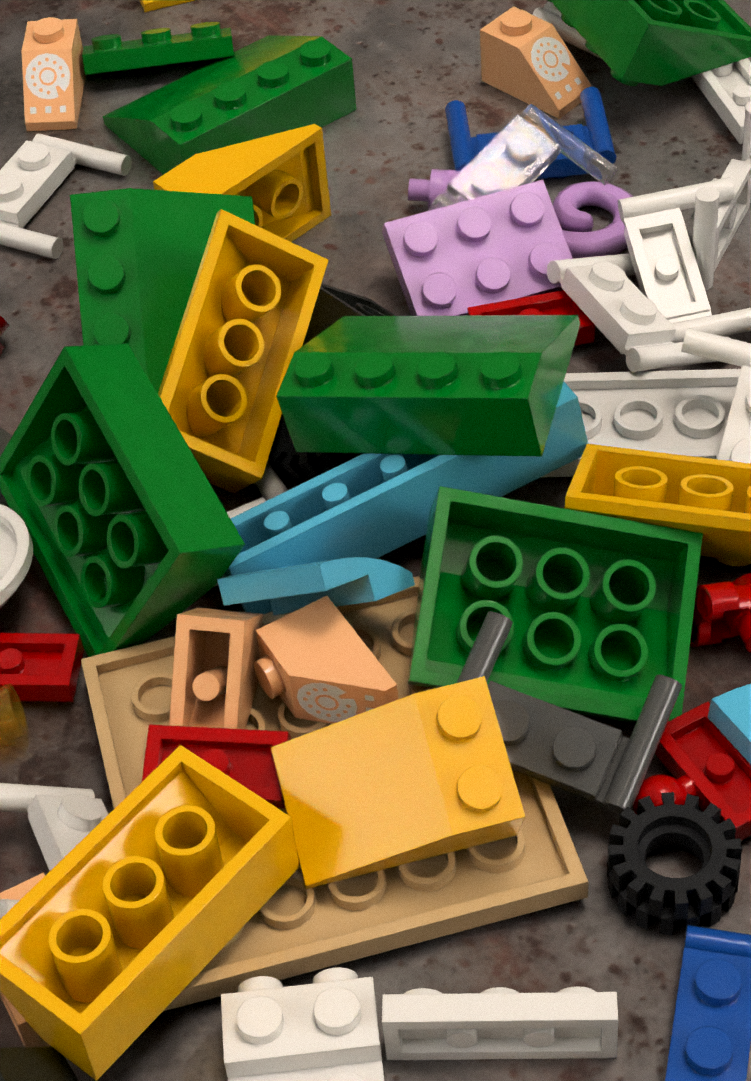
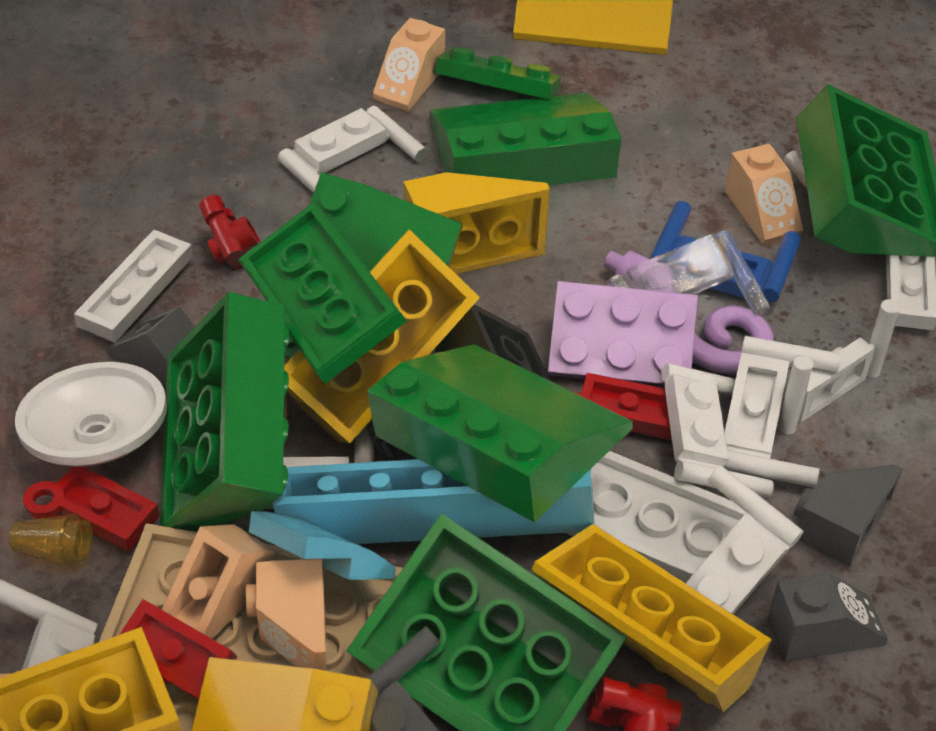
camera: 20 degrees right, 0 degrees up
none -> green tile [238,202,407,384]

